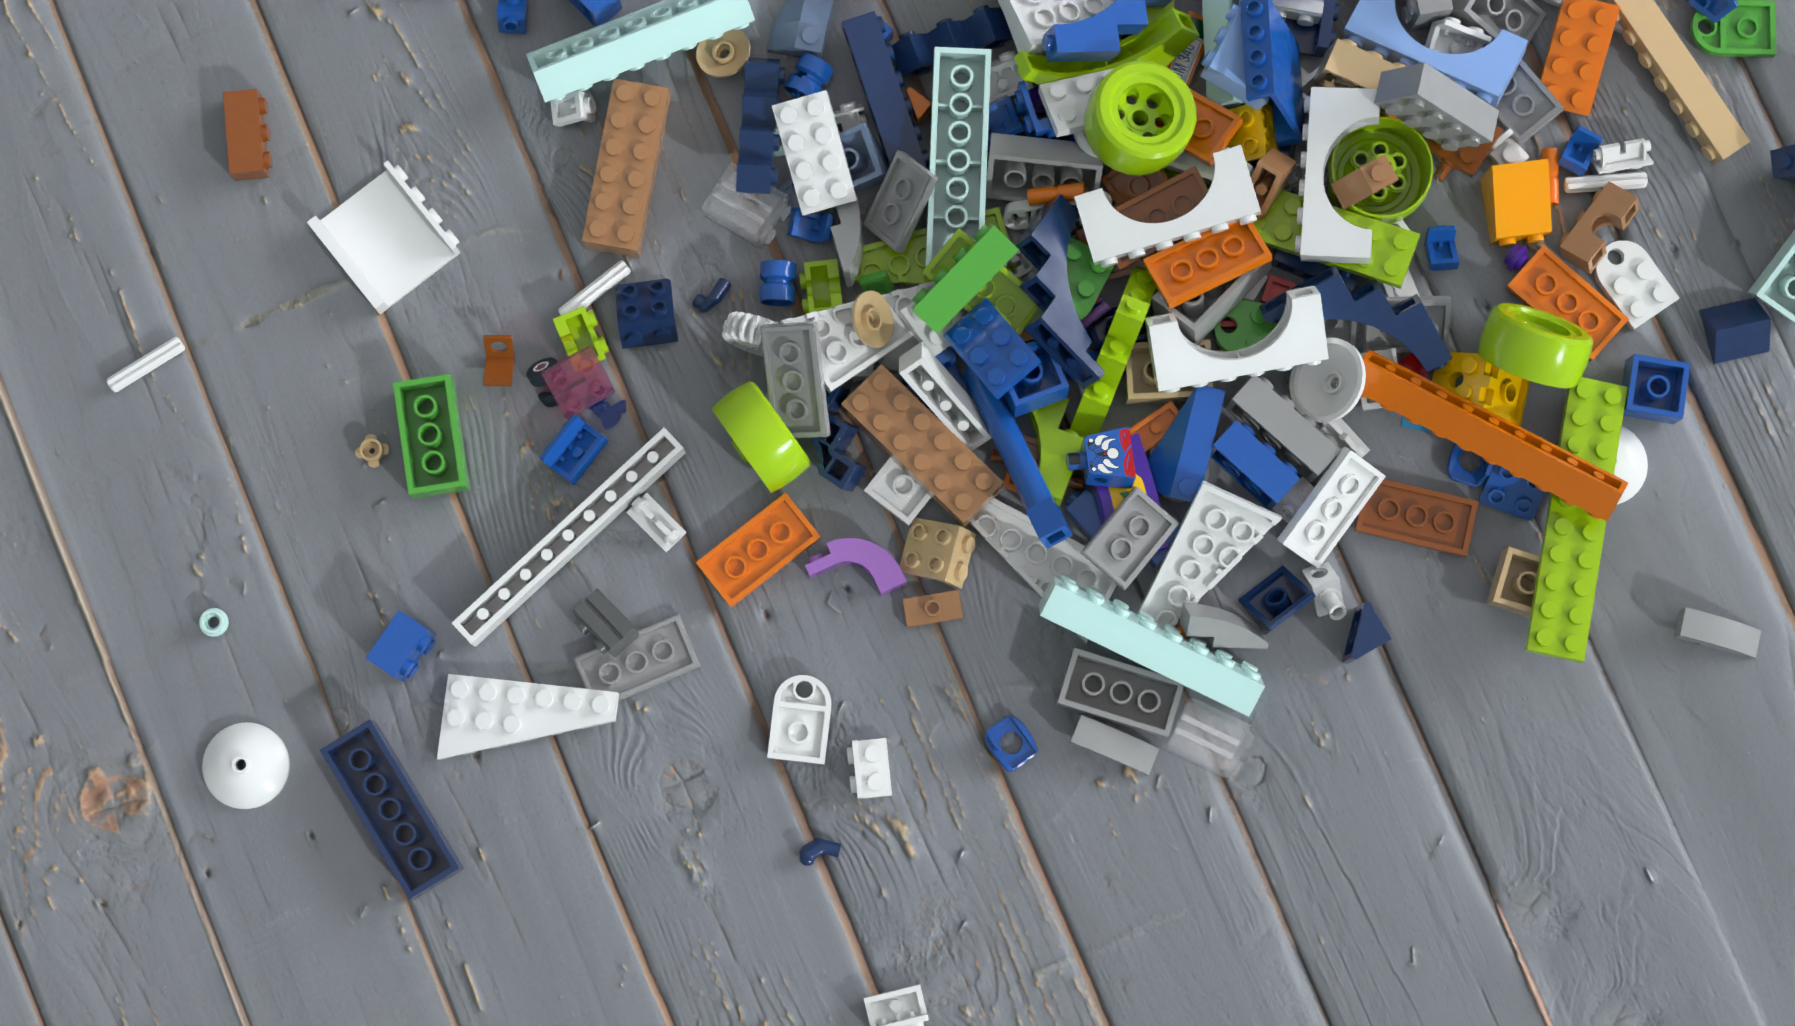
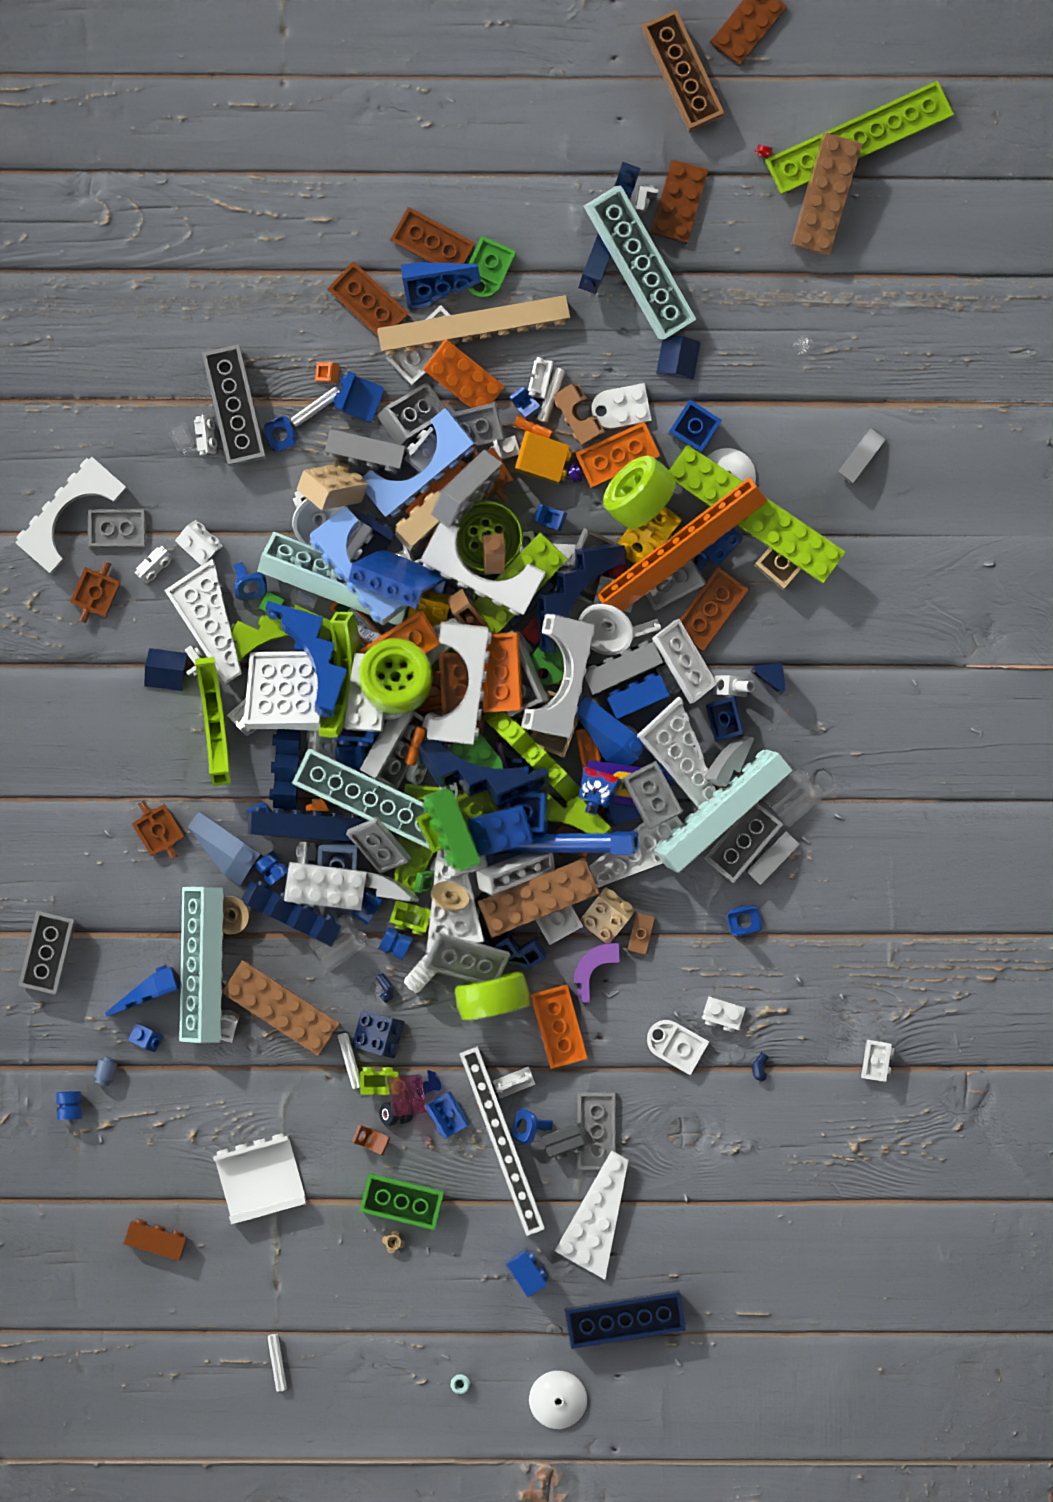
camera: 65 degrees left, 5 degrees up
none -> blue piece [511,1108,553,1145]
none -> light grey tile [646,558,706,611]

